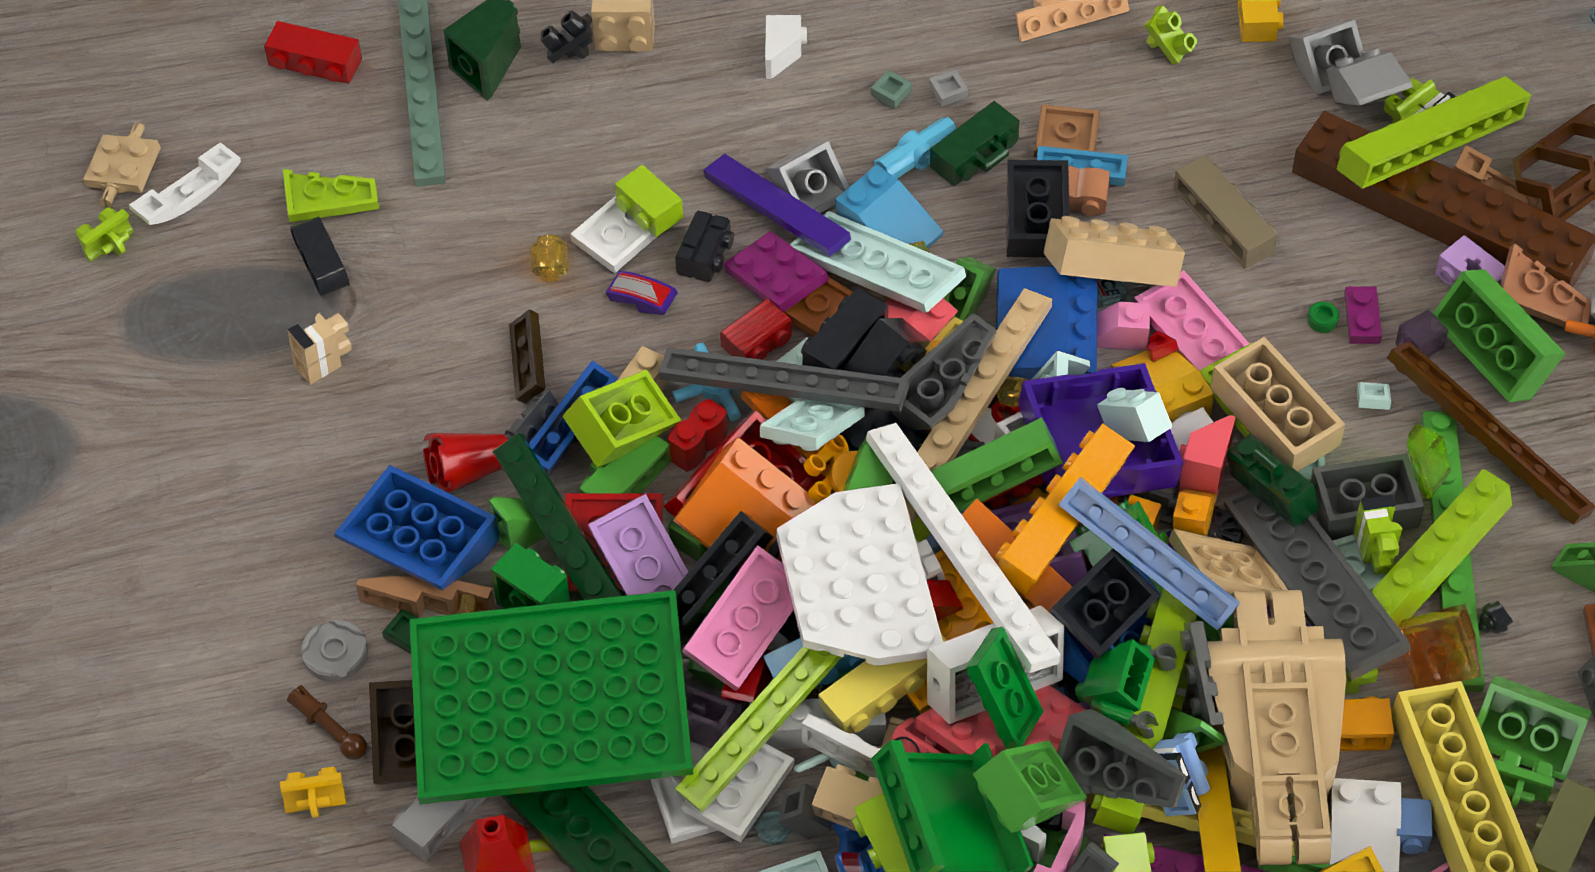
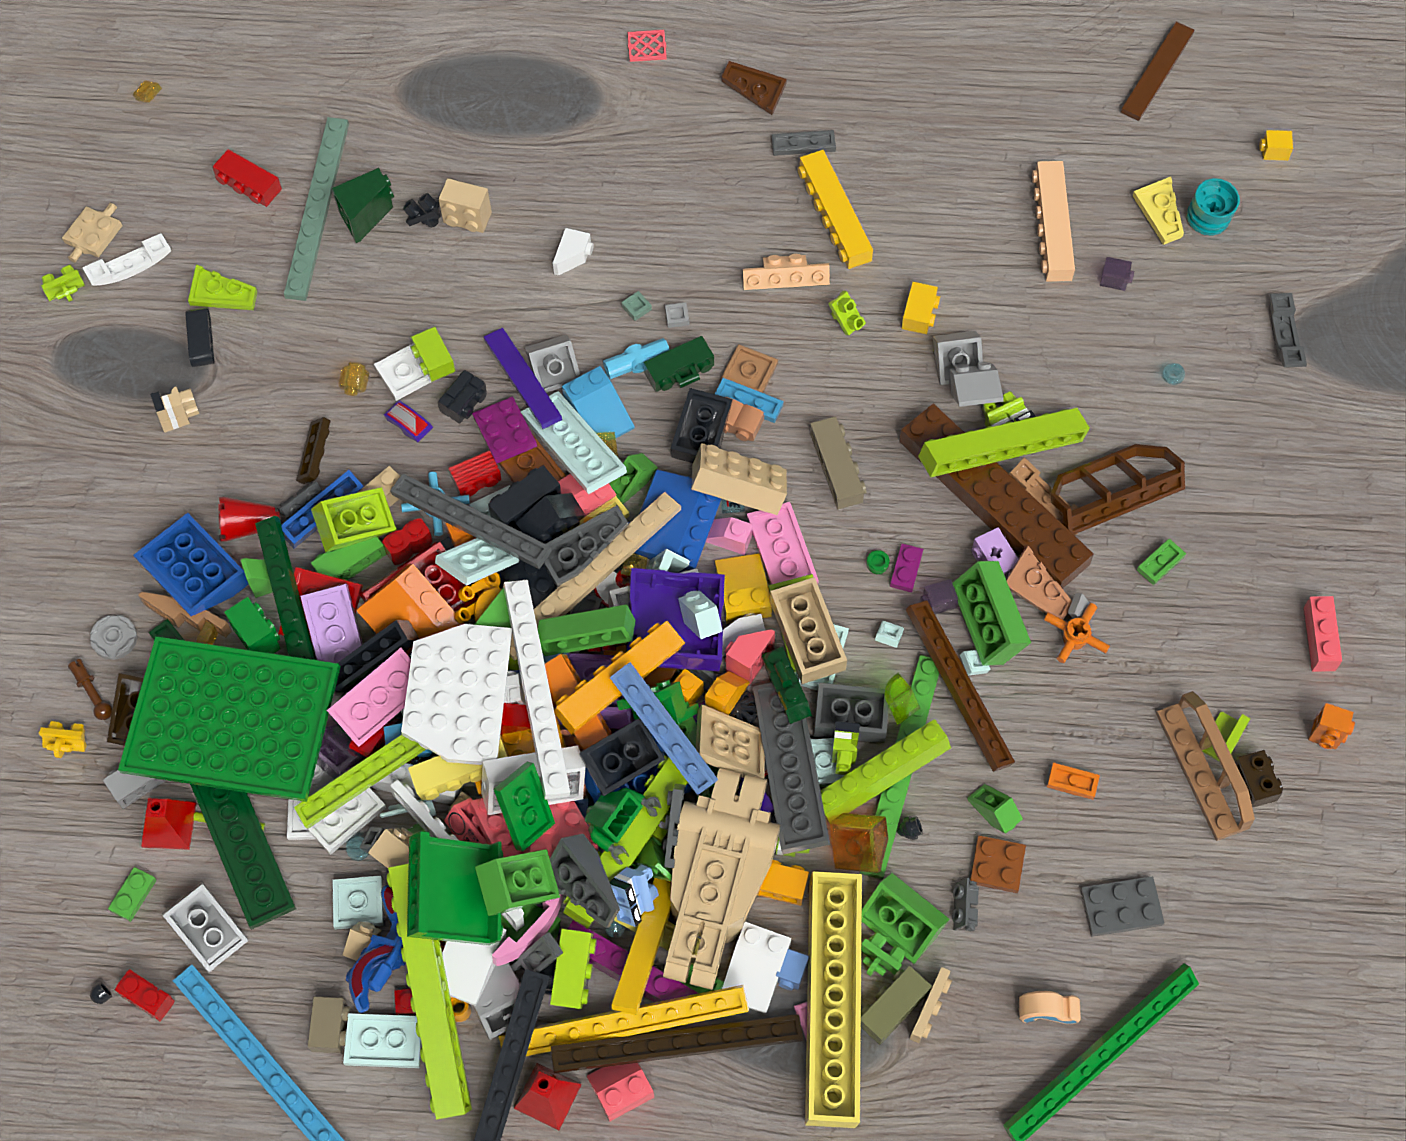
camera: 15 degrees right, 10 degrees up
red tile [1146,331,1178,362] -> none
none -> clear light blue hinge [606,921,625,937]
none -> light aqua tile [960,650,991,676]

